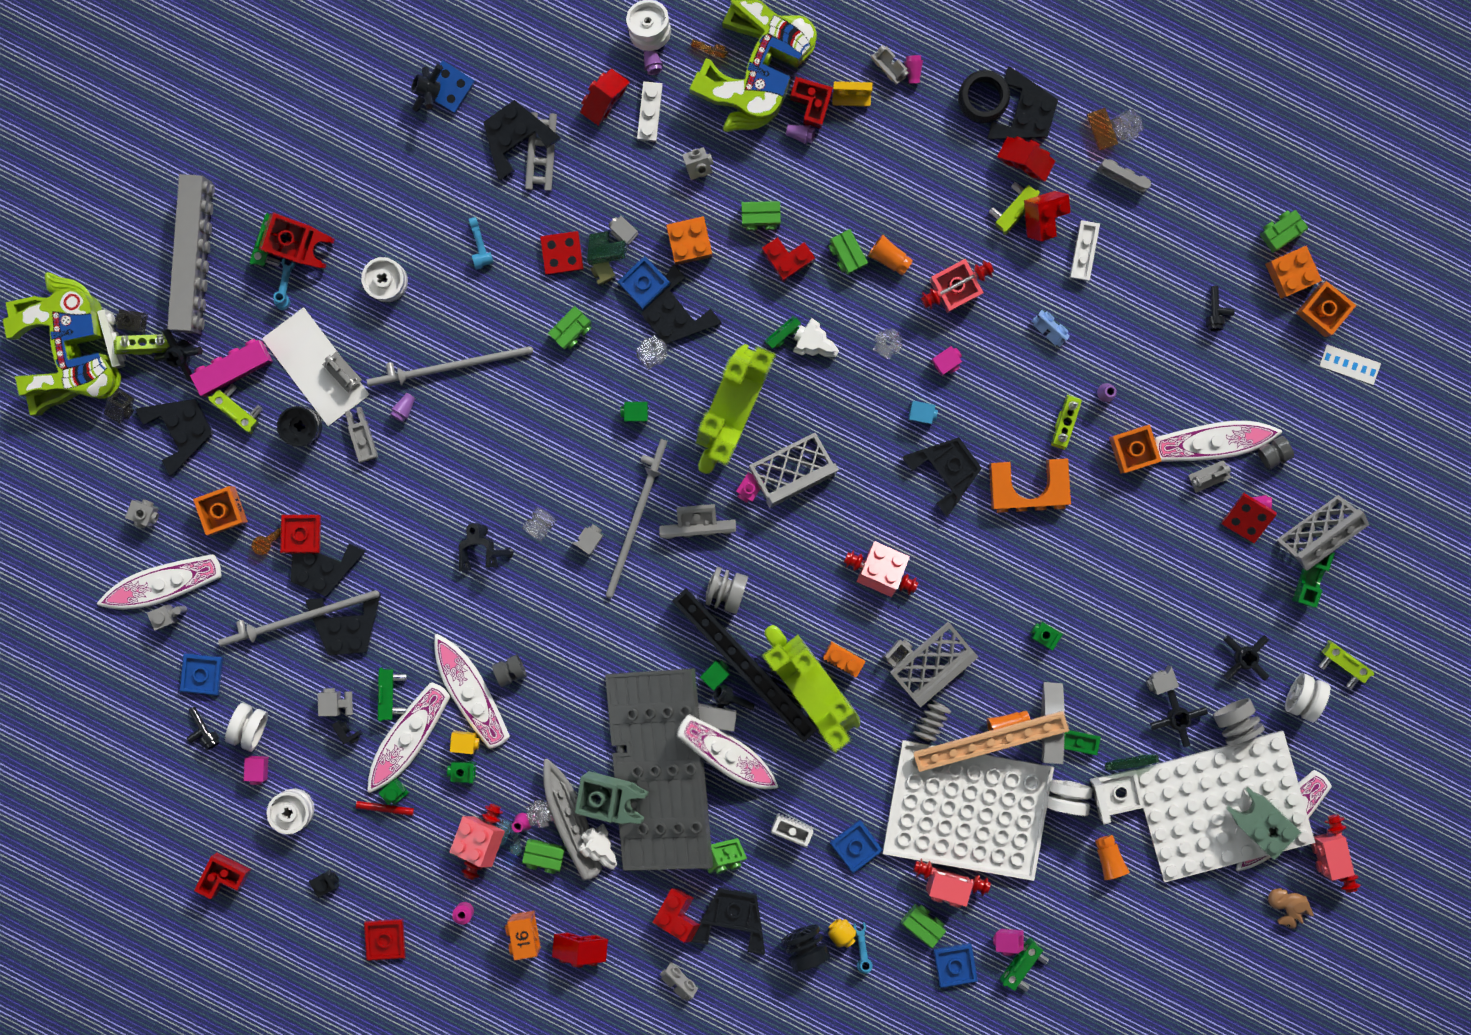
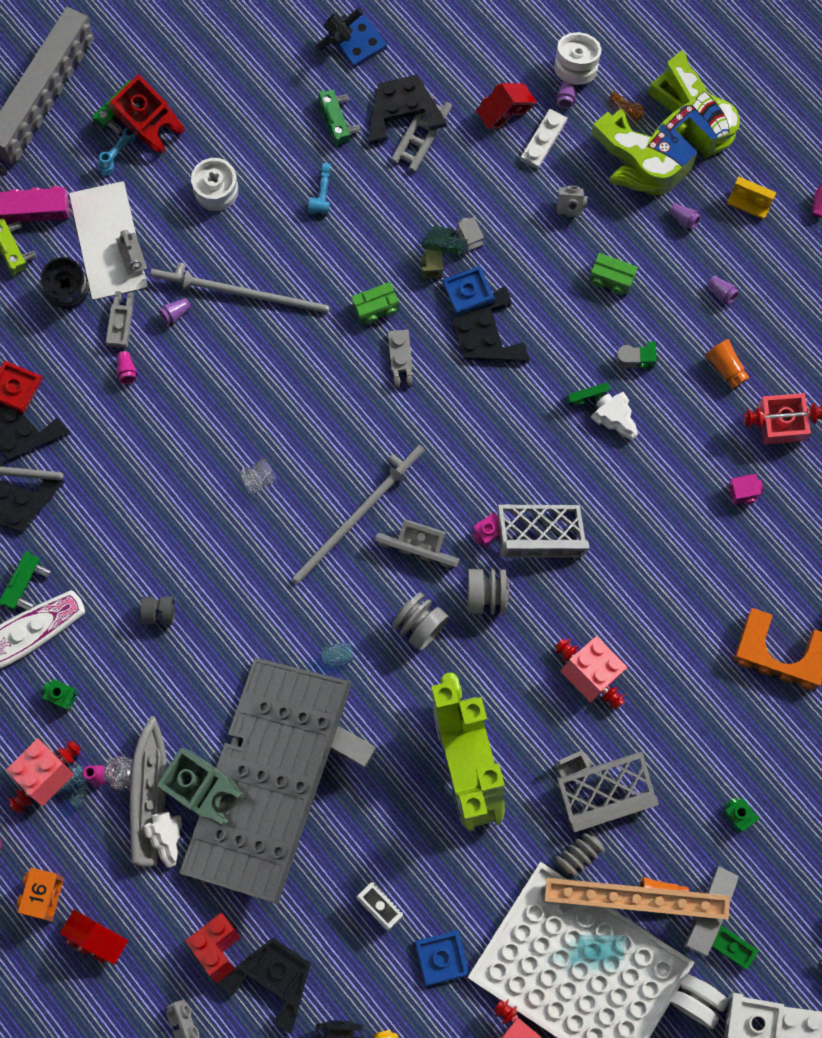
camera: 25 degrees right, 15 degrees down
white piece [434,634,510,749] -> none
yellow brick [450,731,480,754] -> none
black piece [459,523,513,571] -> none
bright green brick [522,839,566,874] -> none
red tile [540,231,584,275] -> none
light grey window [572,524,604,555] -> none
green brick [621,402,648,422] -> none
clear brick [636,335,667,370] -> none
orange brick [666,216,713,265] -> none
black brick [672,587,818,742] -> none
white piece [677,715,778,789] -> none
lime animal [695,344,775,474] -> none
green brick [700,660,730,690] -> none
bright green bracket [708,838,747,874] -> none
black piece [713,685,755,710] -> none
red brick [762,237,815,282] -> none
red brick [790,77,833,129] -> none
orange brick [823,641,865,677] -> none
bright green brick [828,229,868,275] -> none
light grey hinge [870,45,909,85] -> none
clear brick [873,328,903,360] -> none
black wing [901,437,982,517] -> none
dark azure brick [908,401,938,425] -> none
clear green tile [1105,754,1159,770] -> none
none -> dark pink cone [117,351,138,384]
none -> green piece [318,89,360,147]
none -> clear light blue brick [321,642,354,668]
none -> light grey hinge [388,329,413,387]
none -> light grey wheel [468,569,509,615]
none -> clear light blue panel [578,935,626,960]
none -> leg [616,341,657,368]
none -> medium lavender cone [708,275,739,304]

